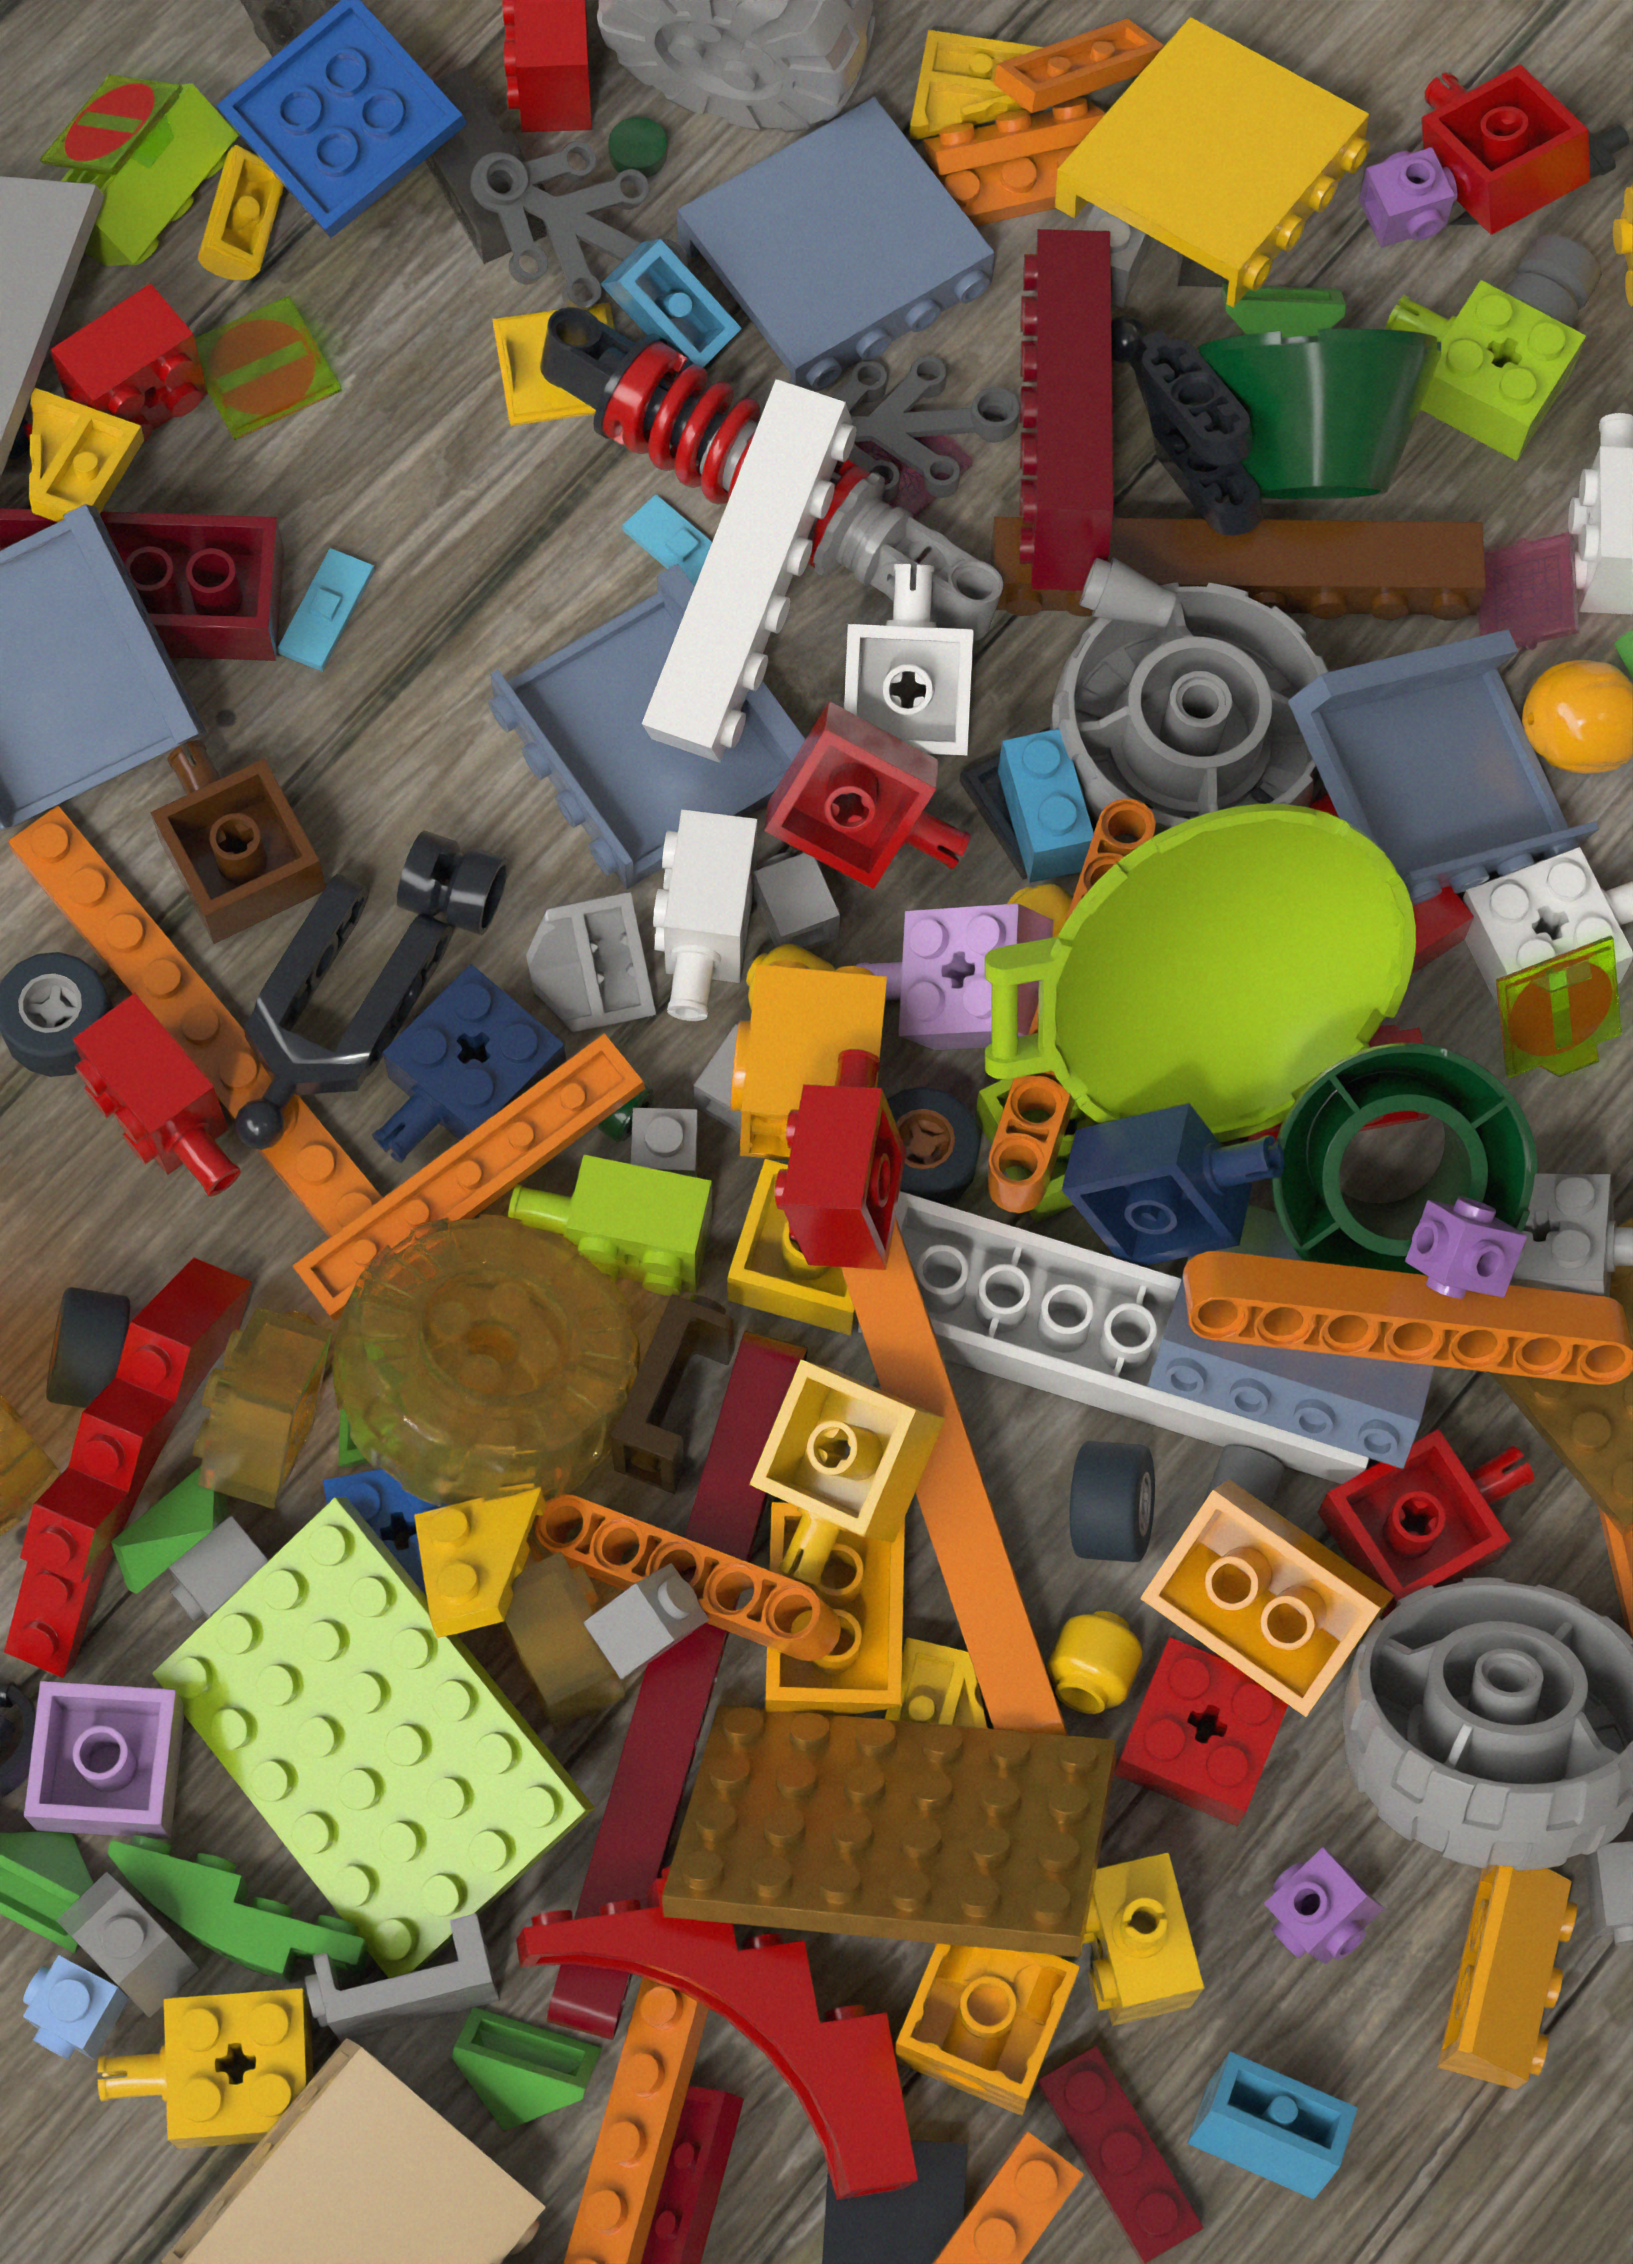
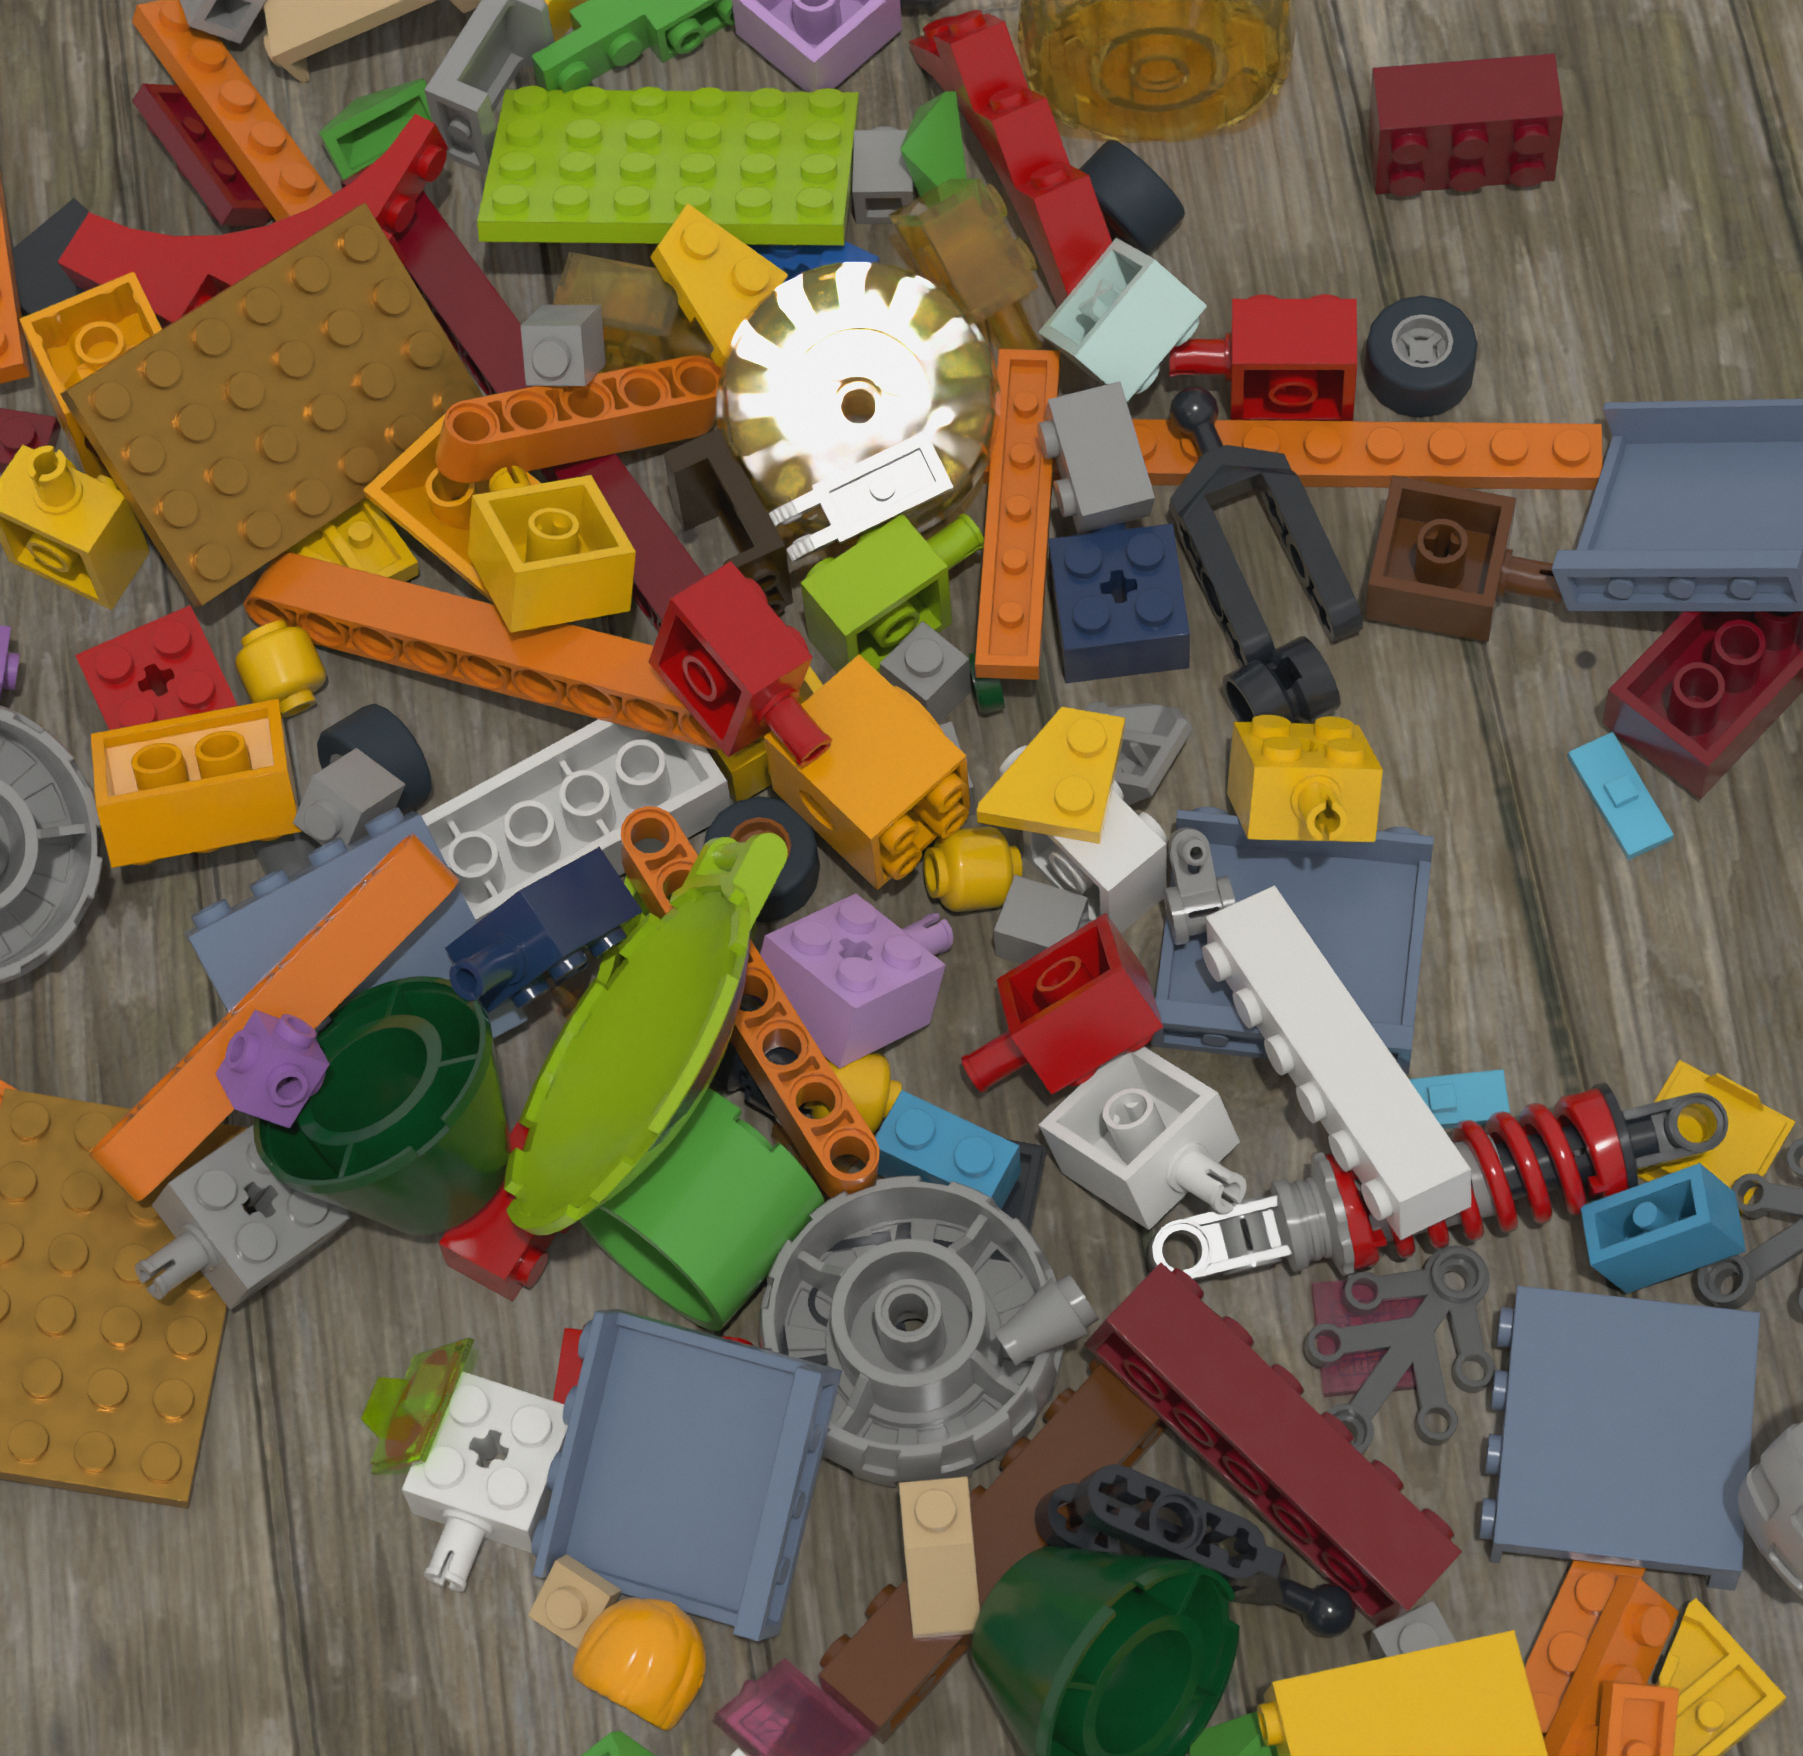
camera: 140 degrees right, 5 degrees down
red brick [1317,1429,1535,1618] -> none
none -> light grey brick [293,748,406,846]
none -> tan plate [528,1554,622,1649]
none -> white hinge [769,431,953,562]
none -> tan slope [899,1477,980,1639]
none -> yellow wing [977,707,1126,844]
none -> light grey brick [1037,381,1155,534]
none -> light aqua brick [1038,238,1207,402]
none -> light grey piece [1163,827,1236,945]
none -> yellow brick [1227,715,1383,842]

